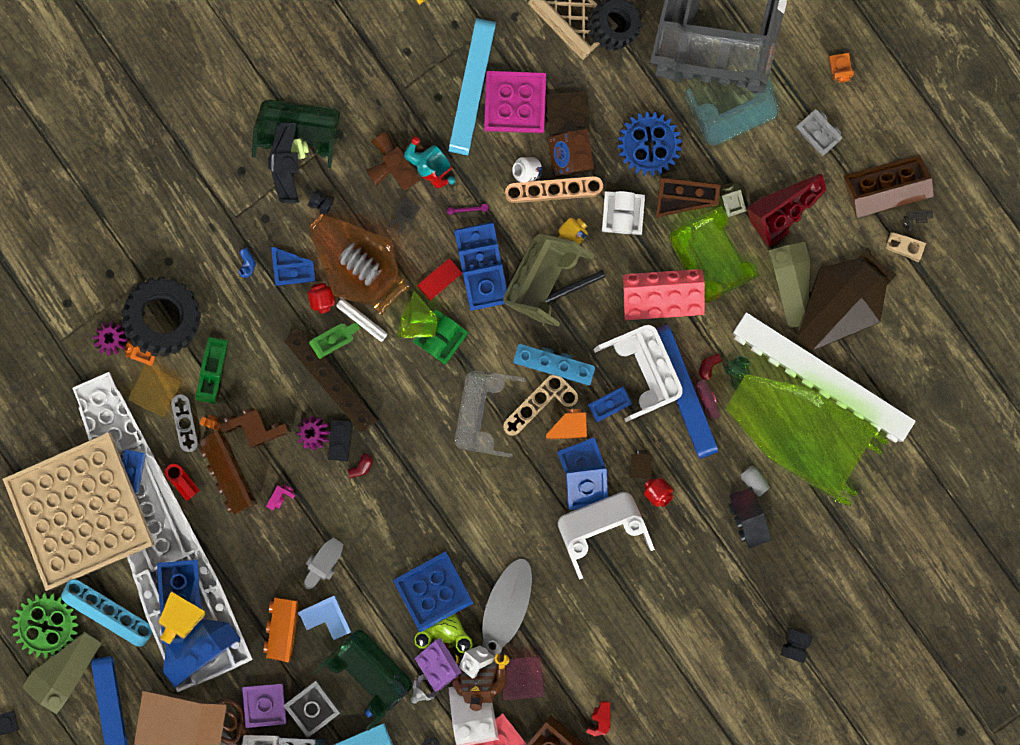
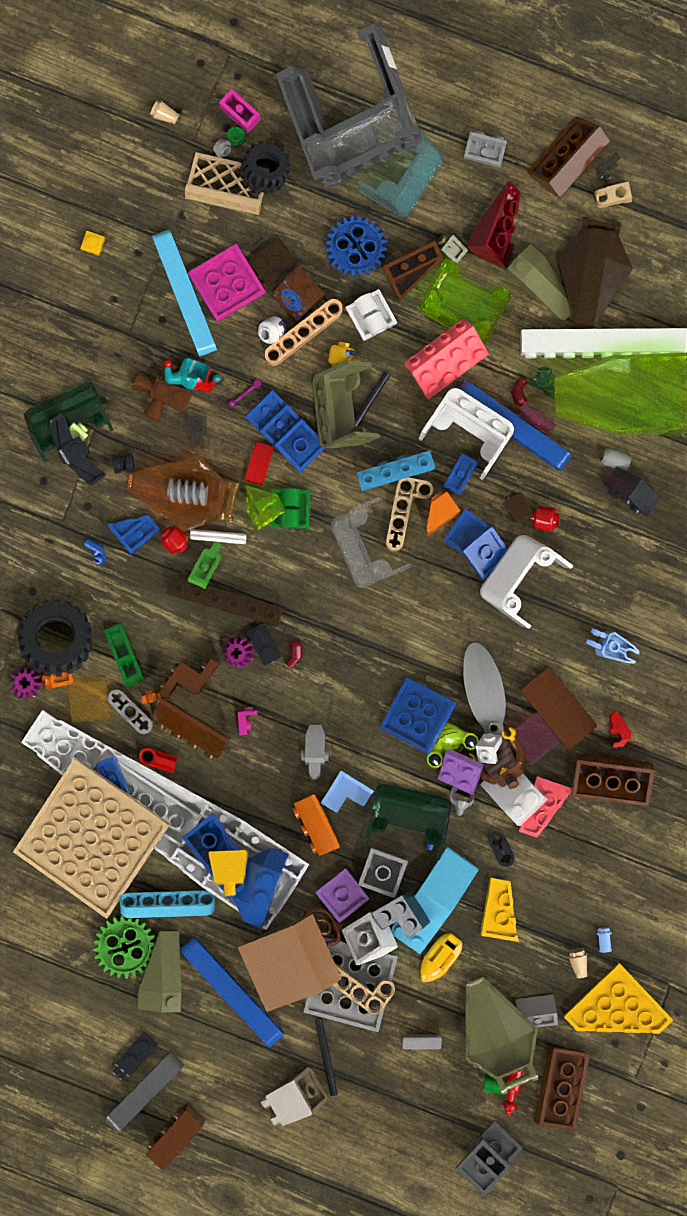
camera: 25 degrees left, 0 degrees up
orange bracket [828,53,854,83] -> none
none -> reddish brown slope [519,667,597,750]
none -> light blue hinge [586,628,639,663]

